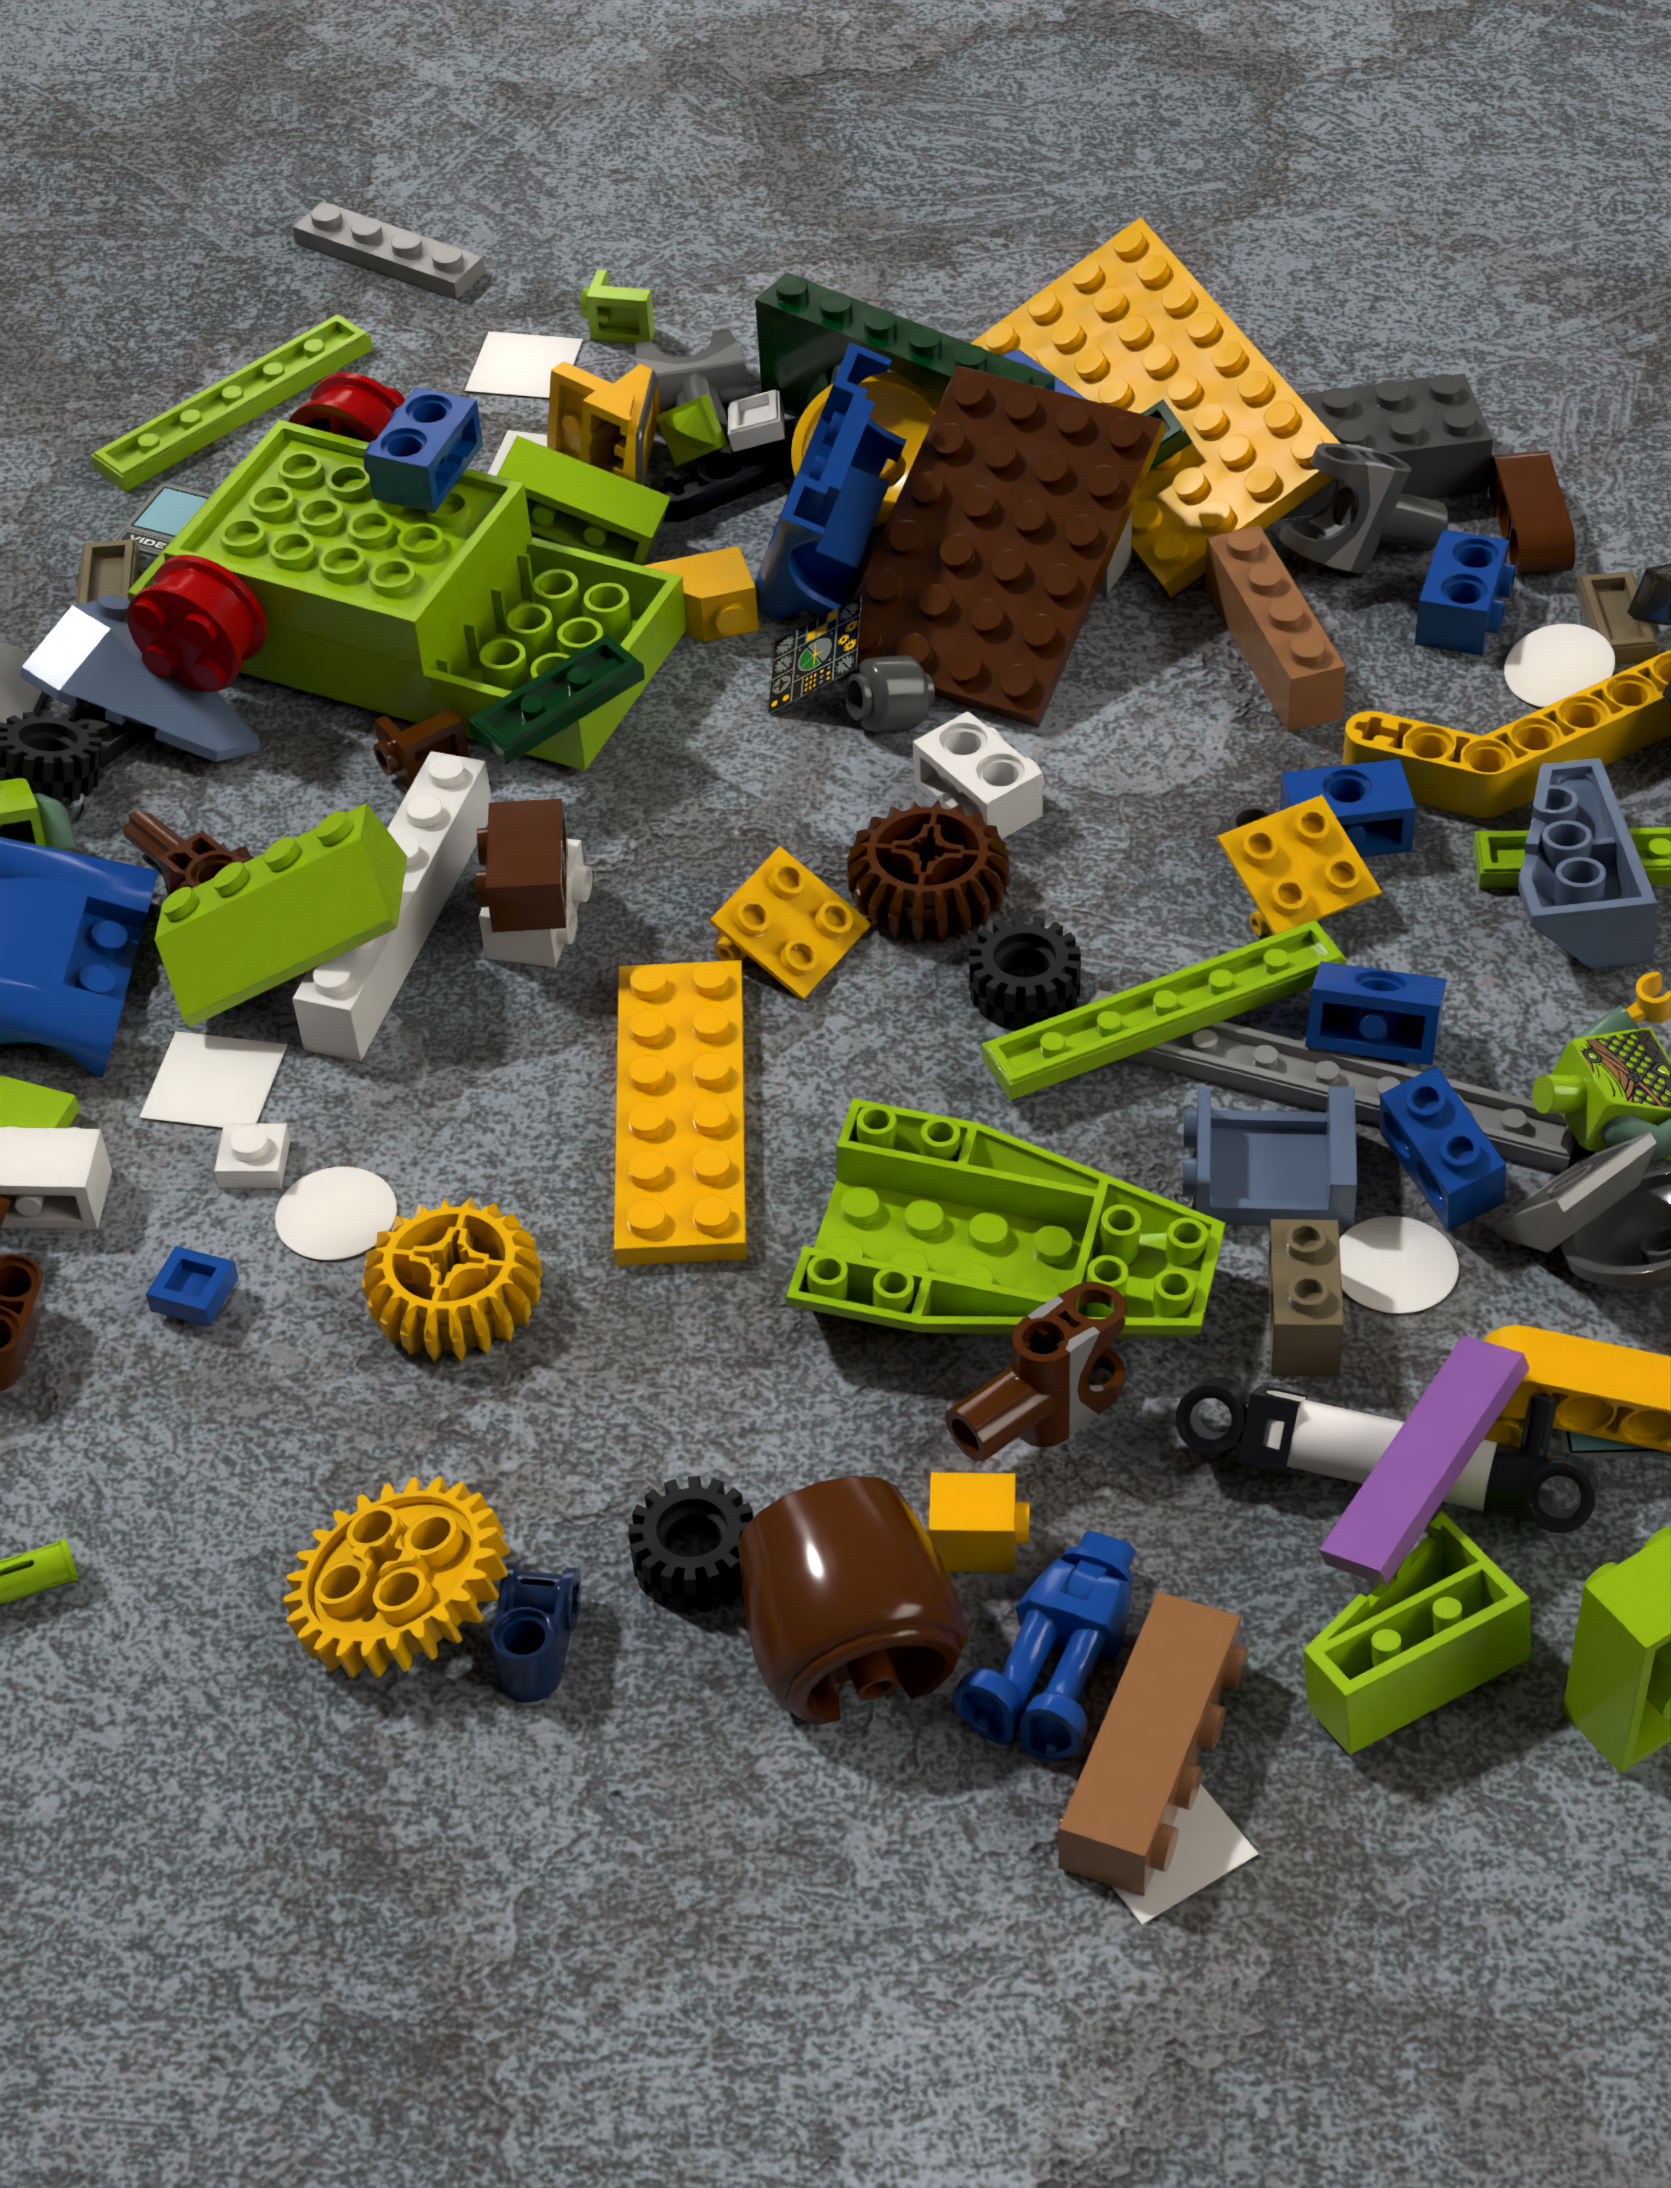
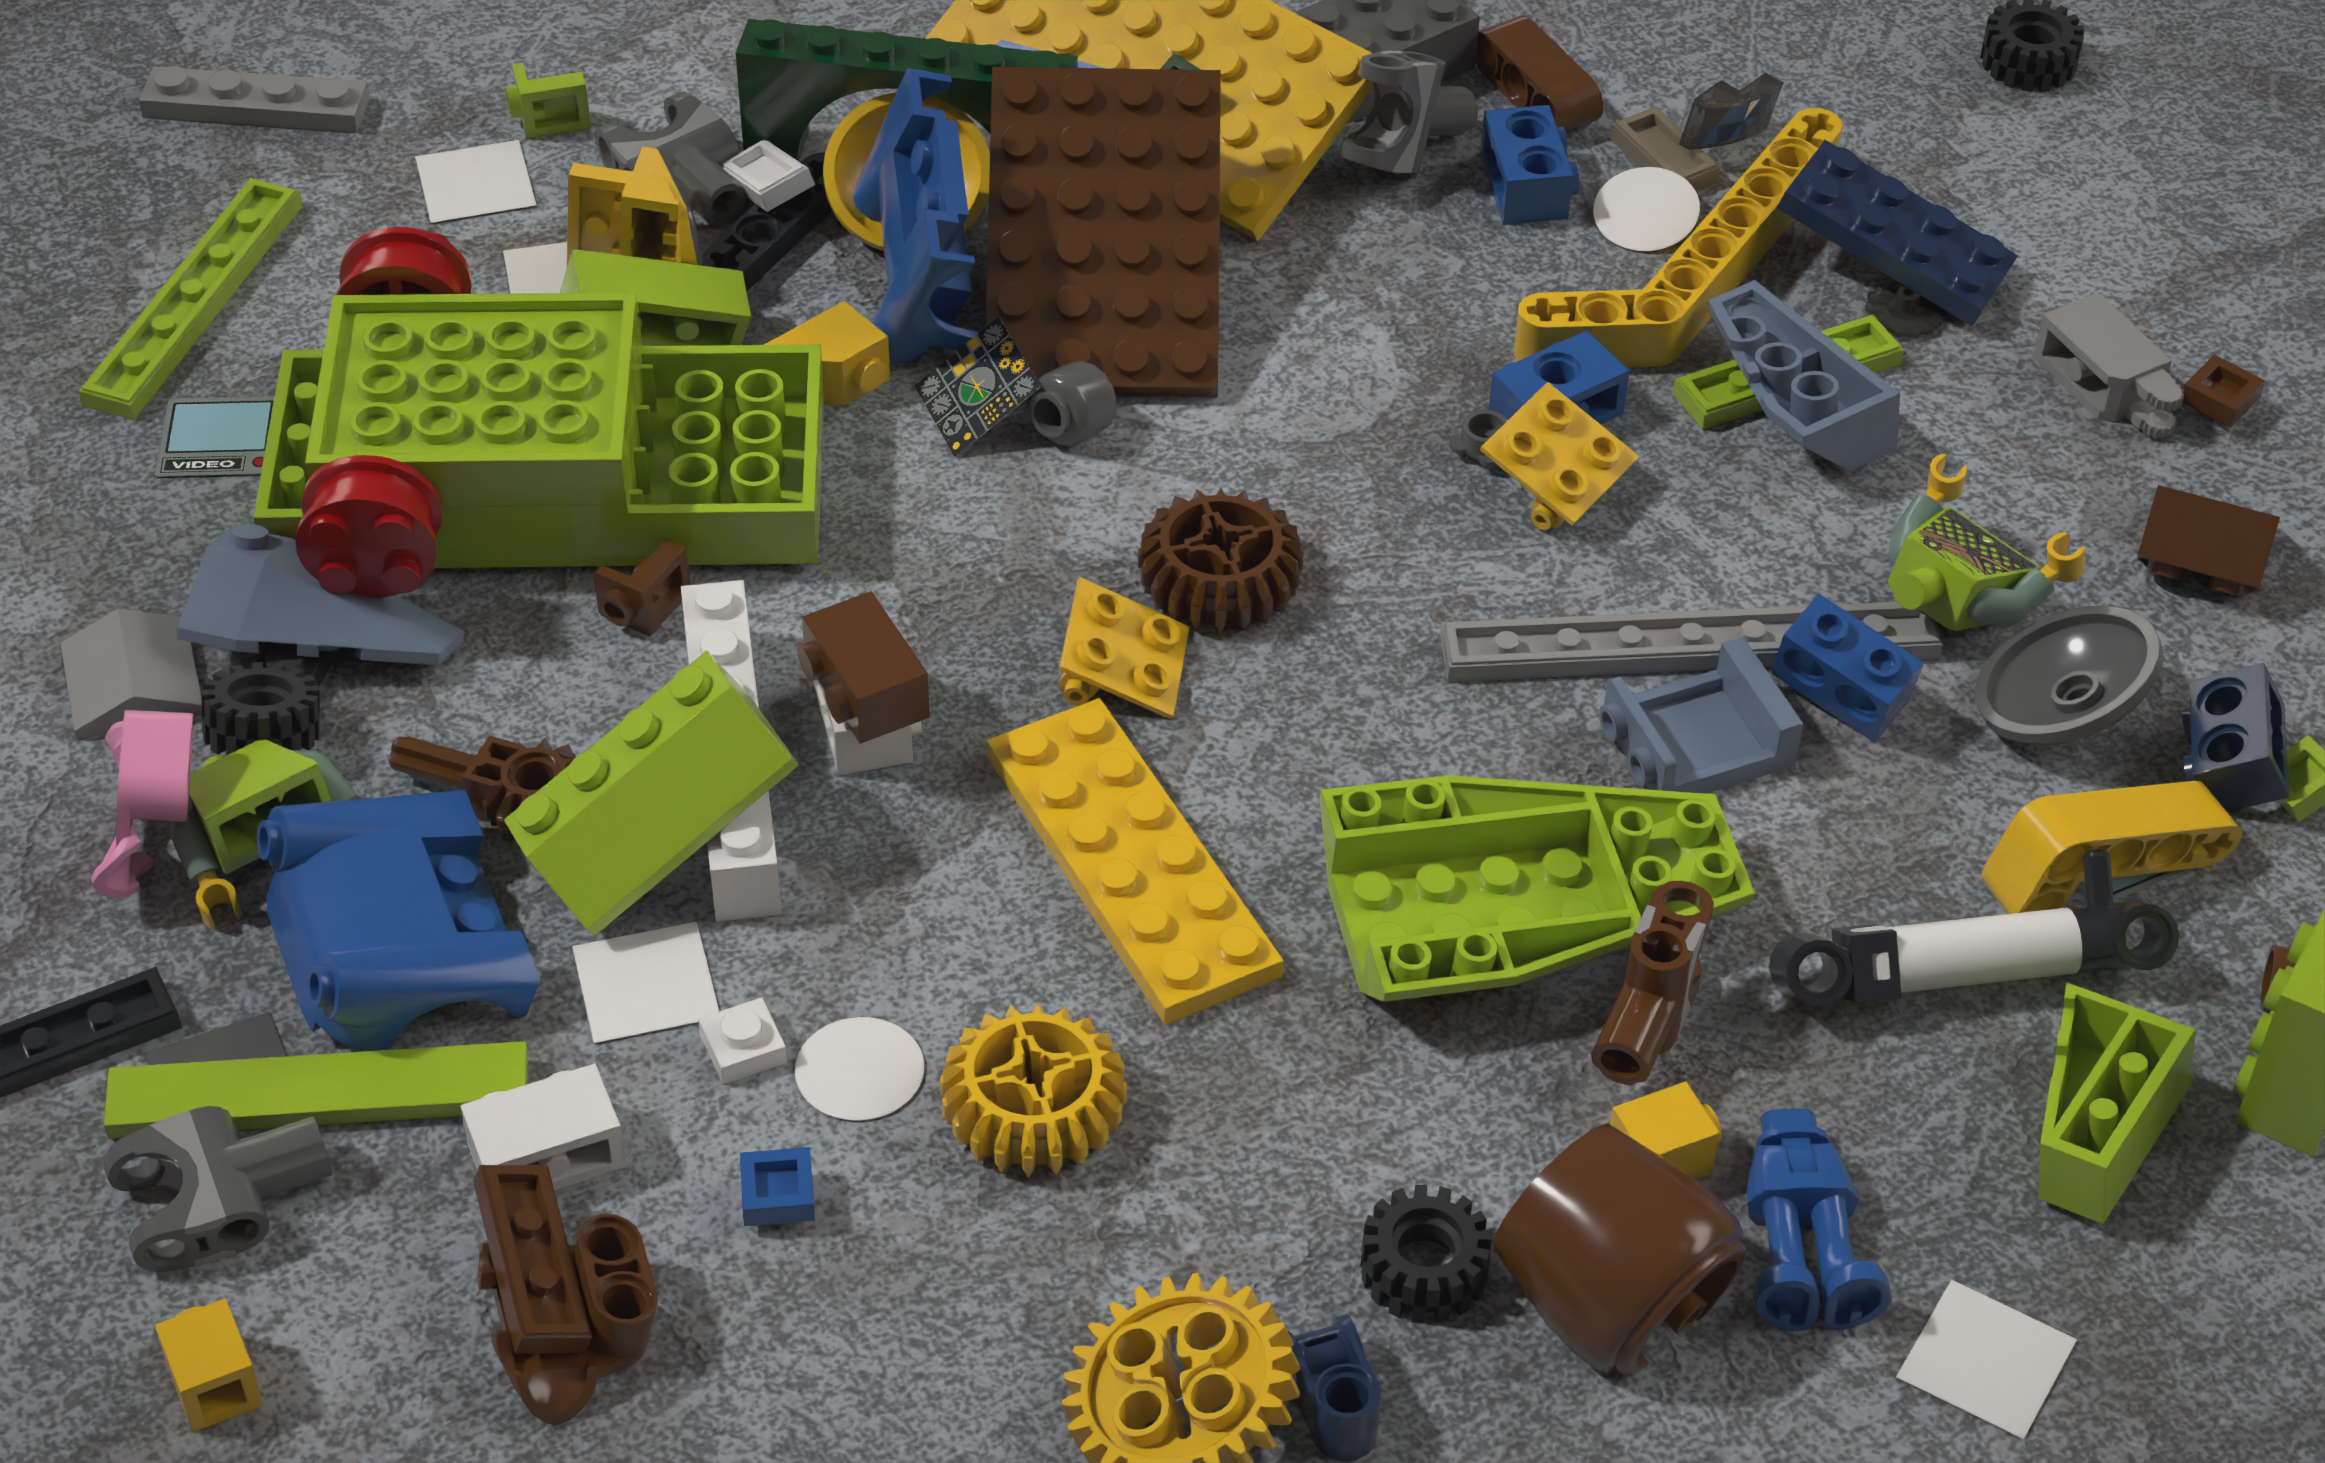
camera: 30 degrees left, 0 degrees up
dark tan tile [76,539,140,605] -> none
blue brick [364,387,483,513] -> none
dark green tile [468,634,645,765] -> none
lime tile [655,394,728,466] -> none
white brick [913,711,1044,839] -> none
black tyre [968,915,1081,1030] -> none
lime tile [981,920,1347,1101] -> none
medium nougat brick [1058,1591,1249,1896] -> none
medium nougat brick [1205,526,1346,732] -> none
dark tan brick [1267,1219,1344,1376] -> none
blue brick [1305,961,1447,1065] -> none
medium lavender tile [1319,1335,1530,1586] -> none
white sticker [1339,1216,1459,1314] -> none
light grey slope [1490,1132,1657,1253] -> none

